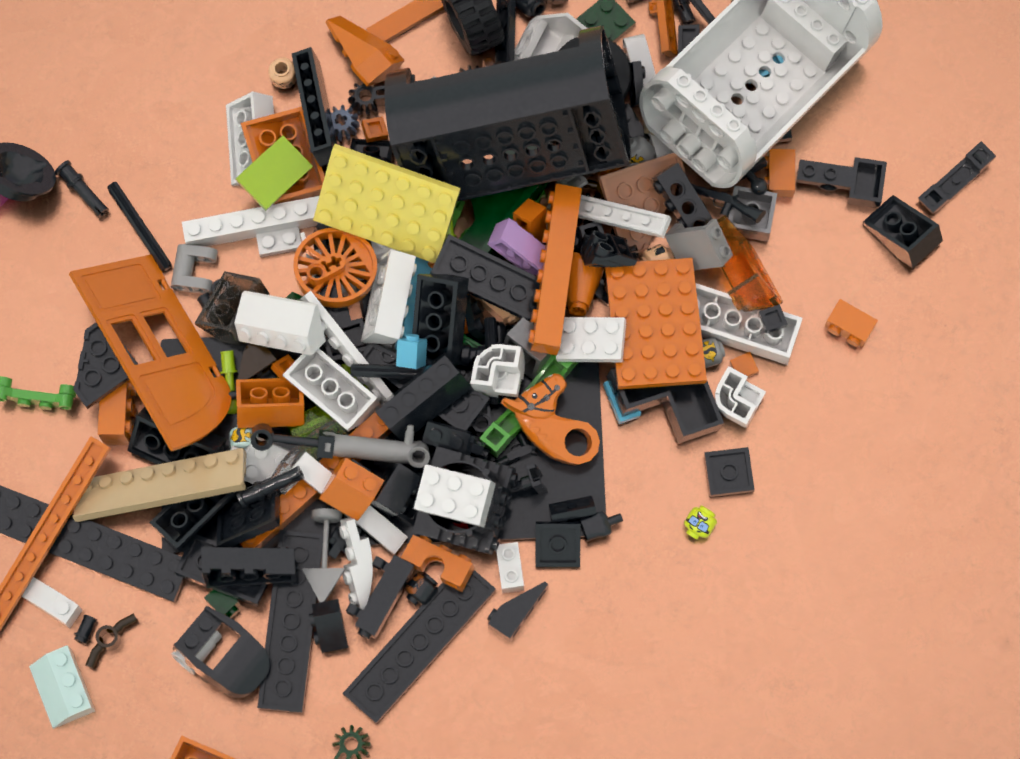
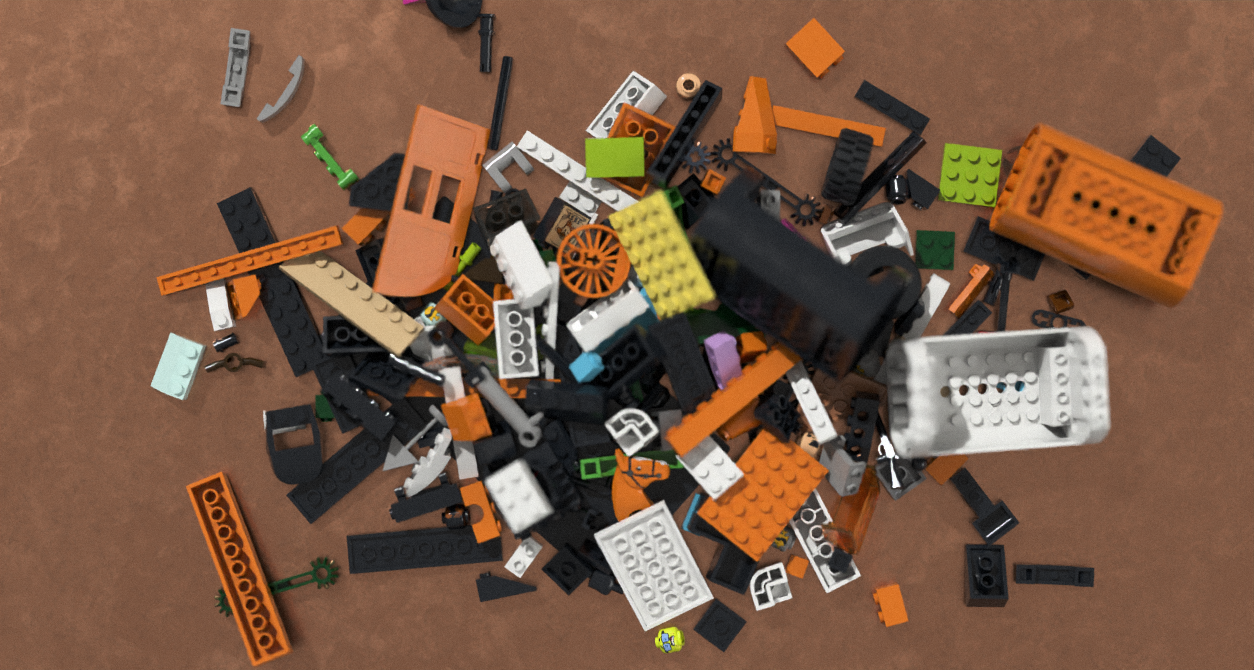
camera: 40 degrees right, 15 degrees up
black brick [309,599,348,653] -> none
none -> orange slope [226,275,261,321]
none -> brick [533,197,592,256]
none -> white plate [594,500,714,631]

